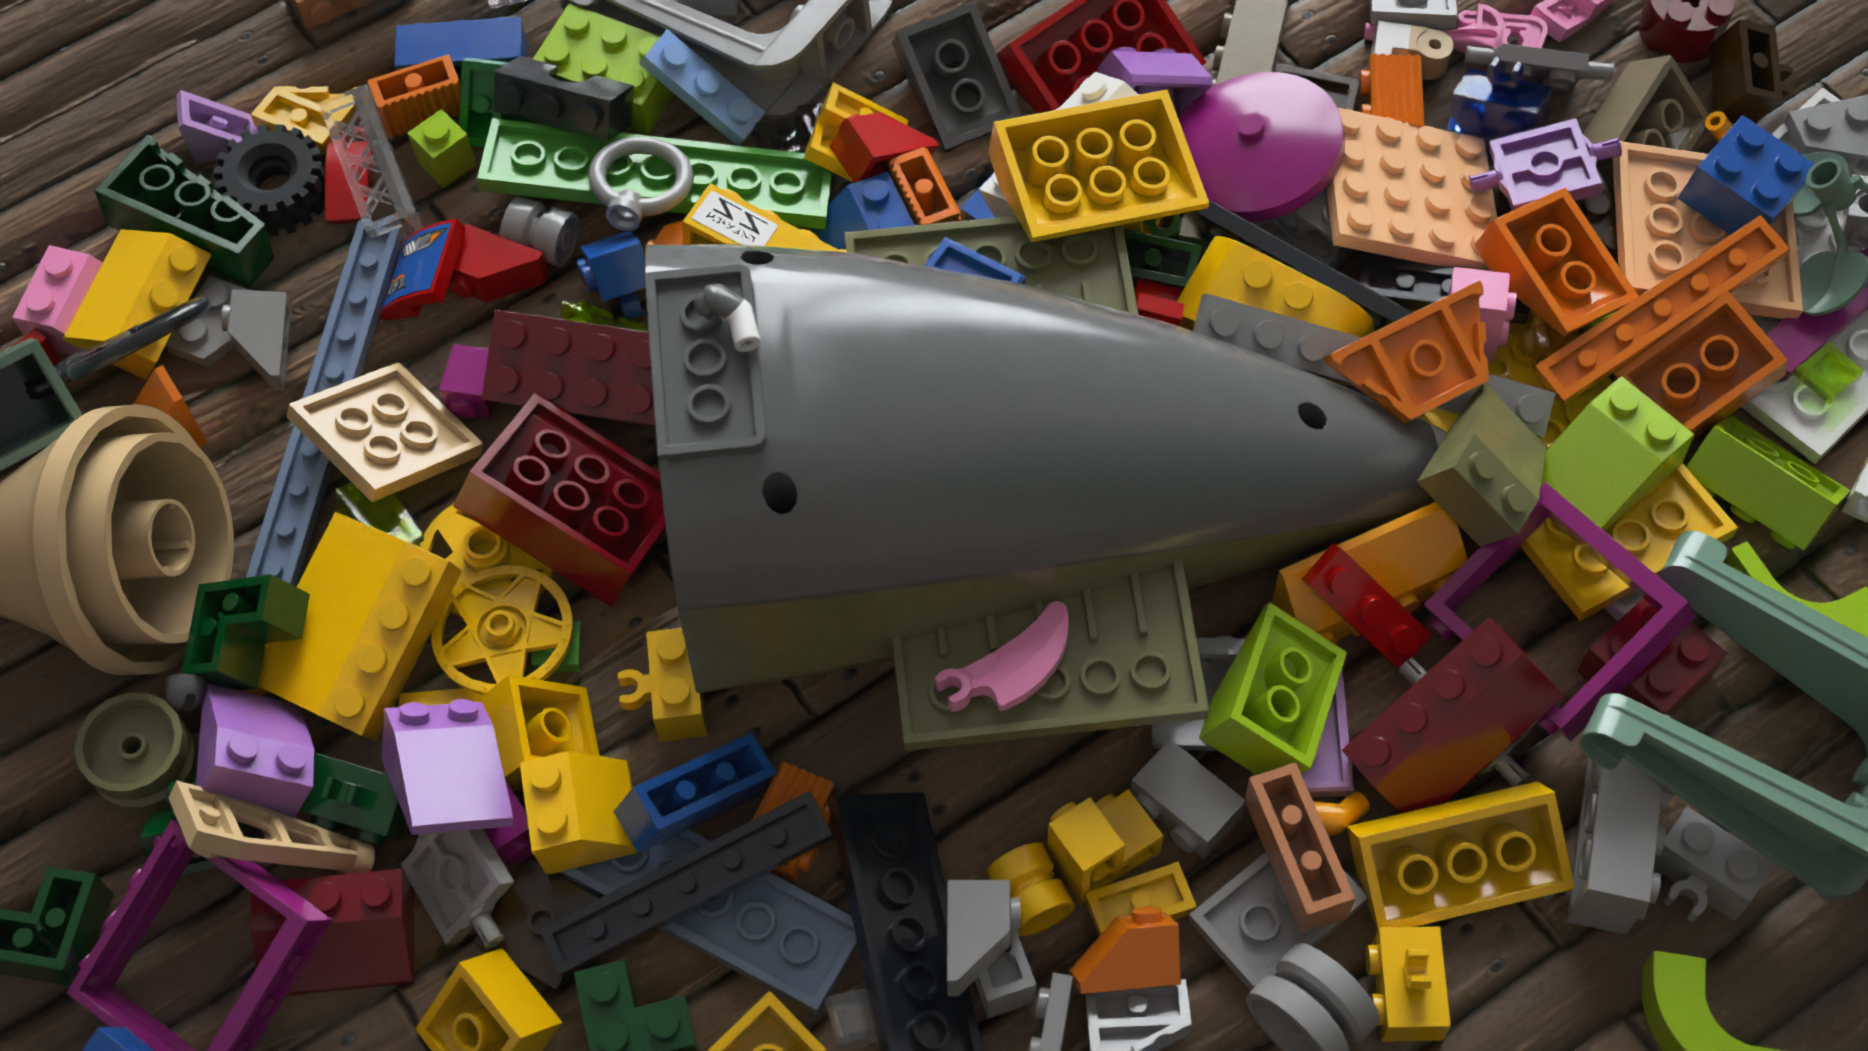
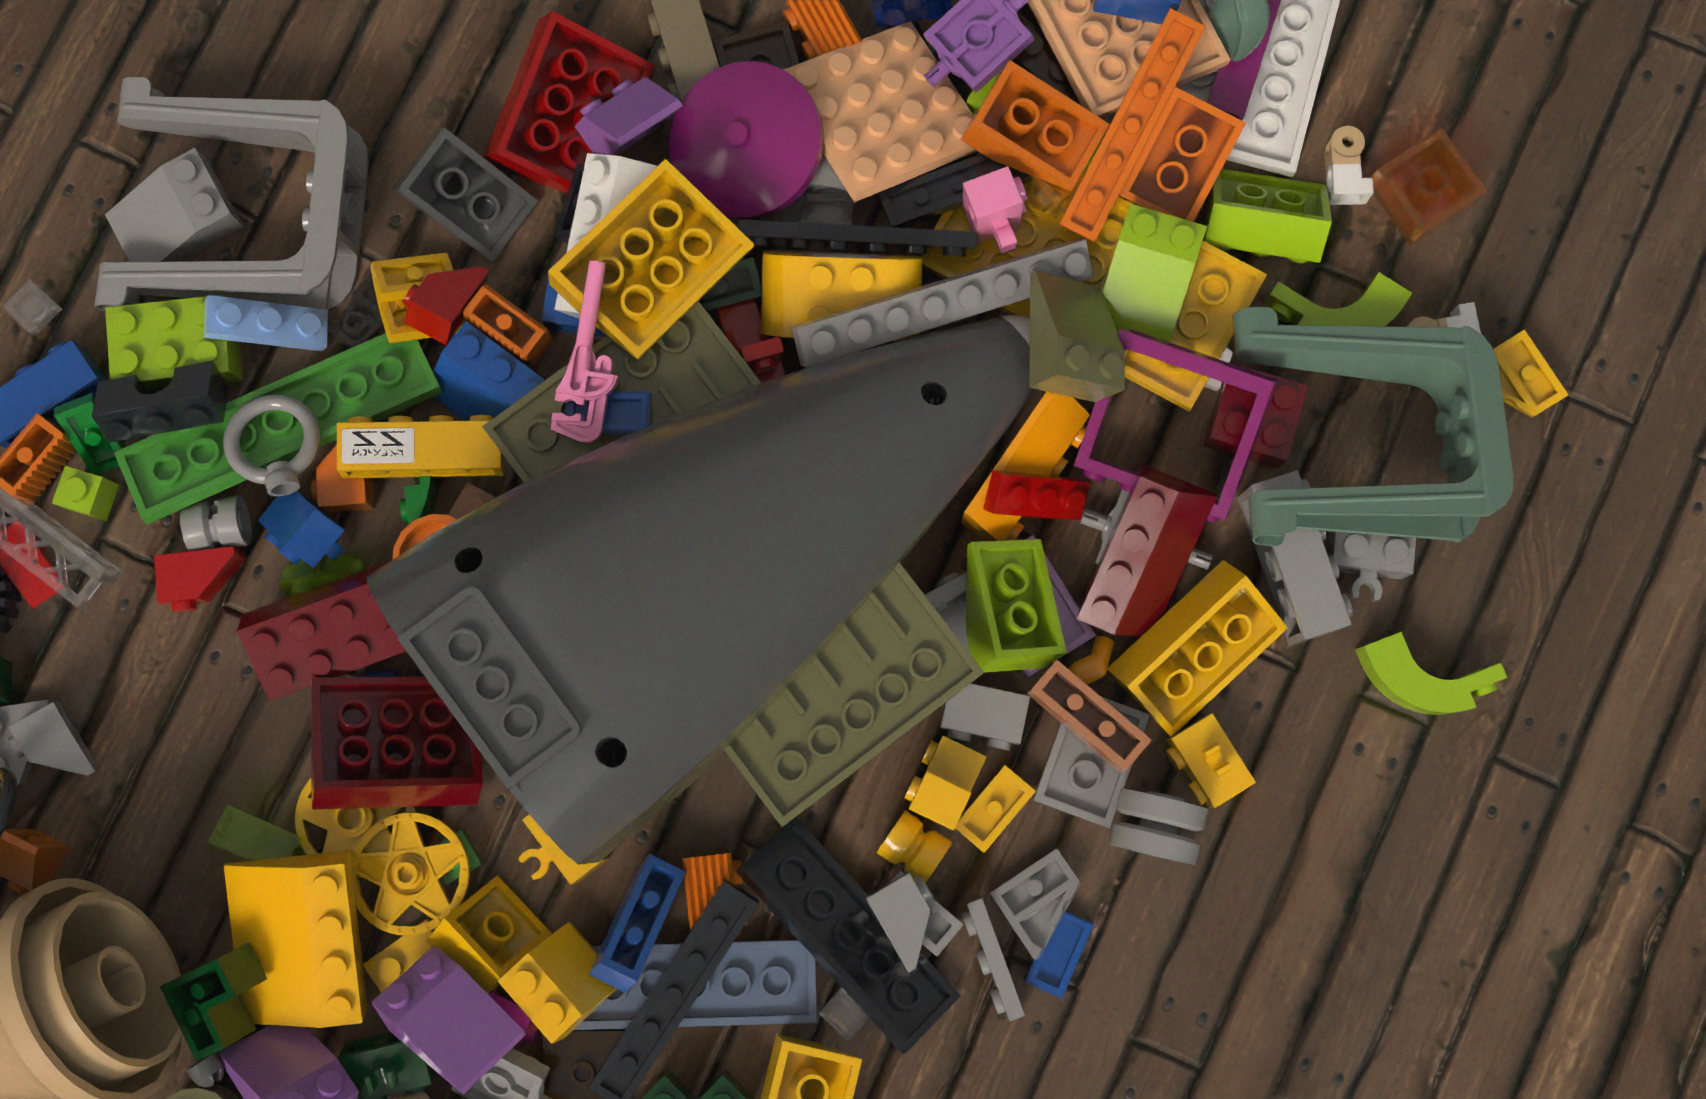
camera: 30 degrees left, 20 degrees up
sand blue plate [246,221,404,587] -> none
tan plate [287,362,484,502] -> none
slope [379,219,466,320] -> none
magenta brick [439,344,496,419] -> none
arm [694,284,761,352] -> none
bright pink piece [935,601,1069,712] -> none
orange slope [1069,906,1181,994] -> none
orange wing [1323,280,1489,424] -> none
clear neon green tile [1794,342,1864,405] -> none
none -> bright pink piece [550,260,620,443]

